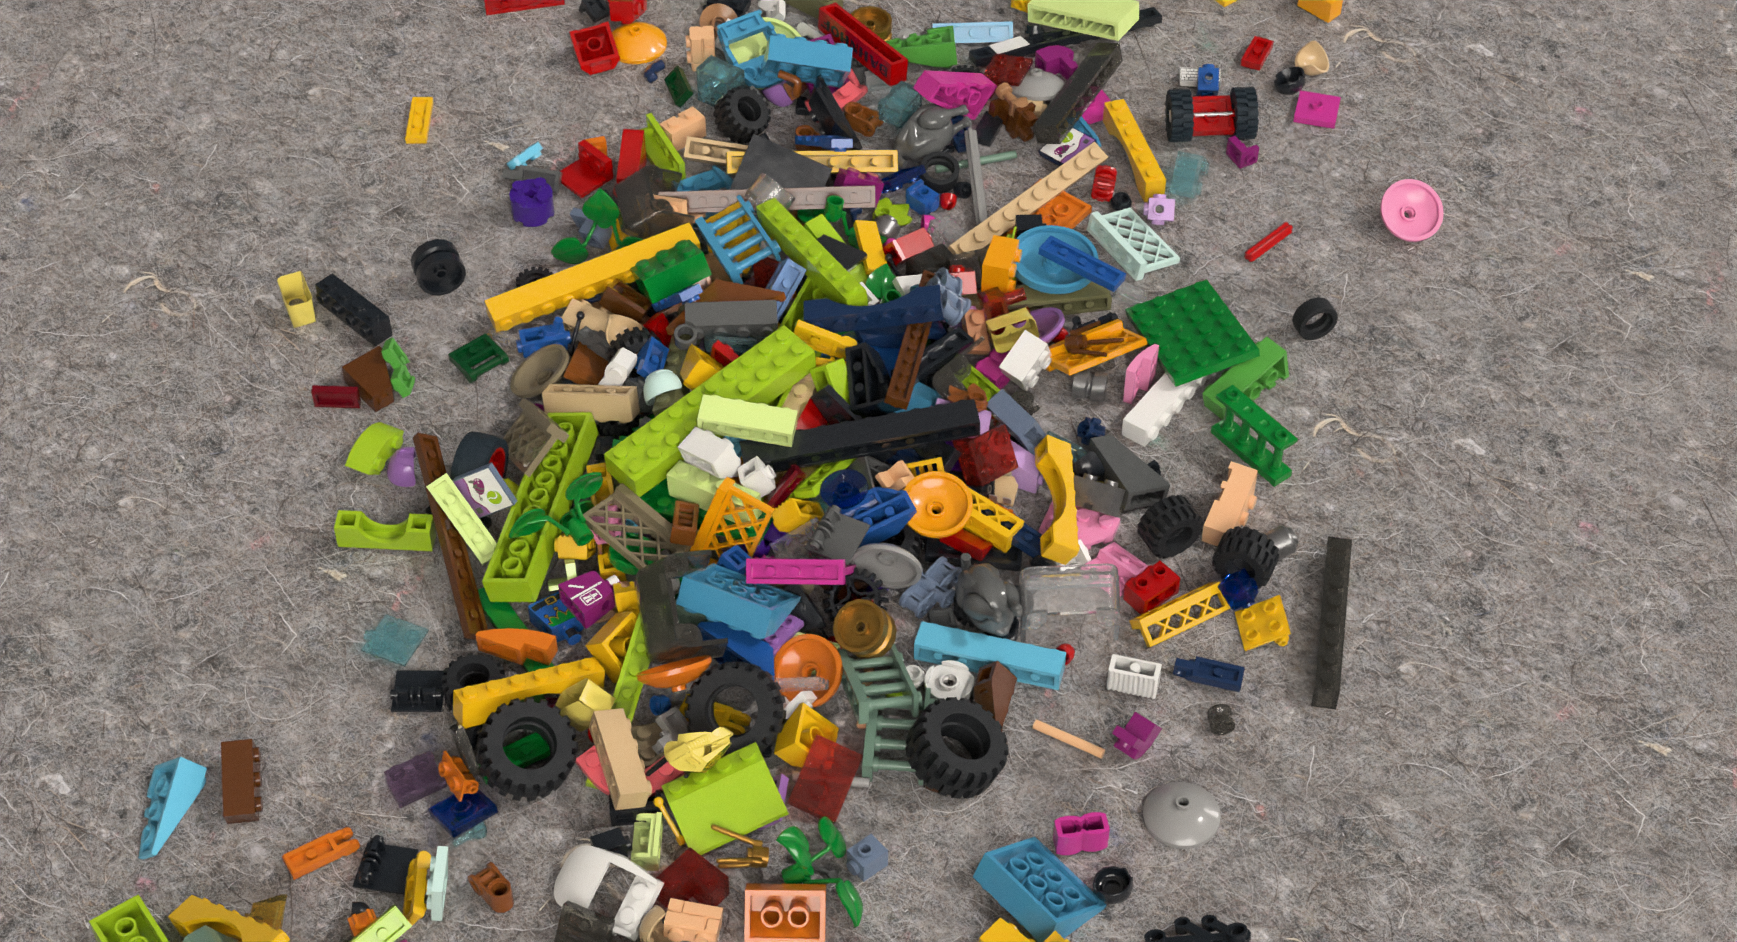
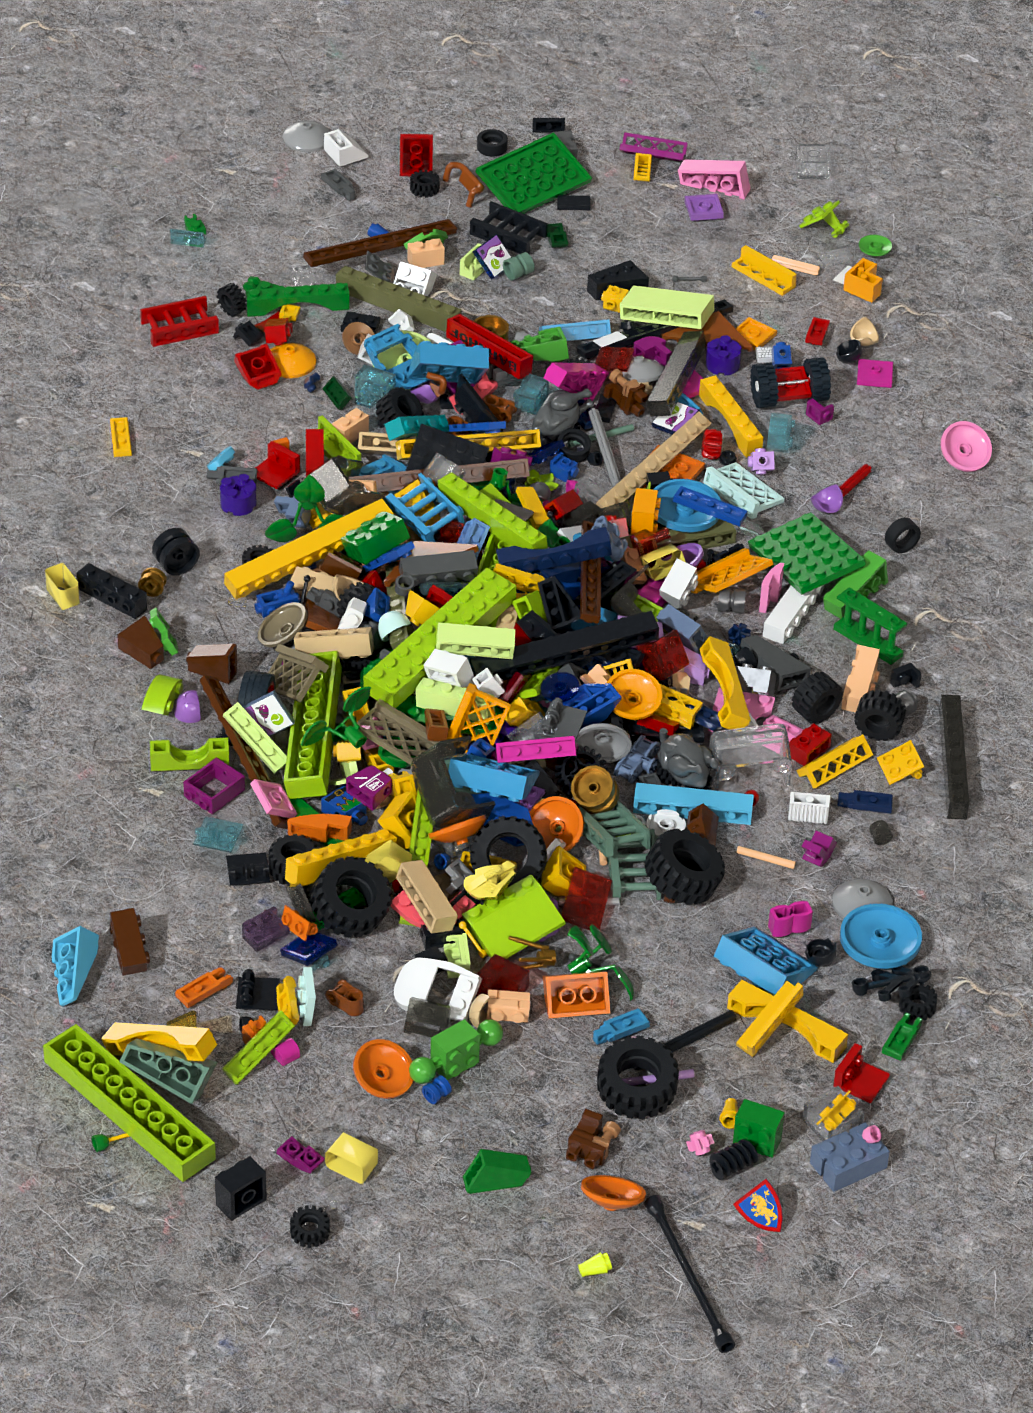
camera: 10 degrees left, 5 degrees down
dark red tile [311,385,361,408] -> none
dark green plate [448,333,509,383] -> none
light nougat brick [685,26,716,71] -> none
clear tile [774,677,829,692] -> none
sand blue brick [846,833,888,882] -> none
red hinge [939,193,957,210] -> none
dark orange plate [947,383,988,412] -> none
reddish brown plant [1065,321,1124,357] -> none
clear blue brick [1218,568,1259,611] -> none
none -> pearl gold wheel [138,567,167,597]
none -> magenta window [183,758,245,814]
none -> reddish brown slope [186,644,237,684]
none -> bright pink tile [250,779,297,818]
none -> teal arch [384,415,449,441]
none -> dark orange tile [662,311,753,352]
none -> dark purple brick [706,335,742,376]
none -> light orange tile [736,317,777,350]
none -> medium lavender helmet [811,484,843,513]
none -> dark azure dish [840,904,922,969]
none -> black bracket [890,663,922,688]

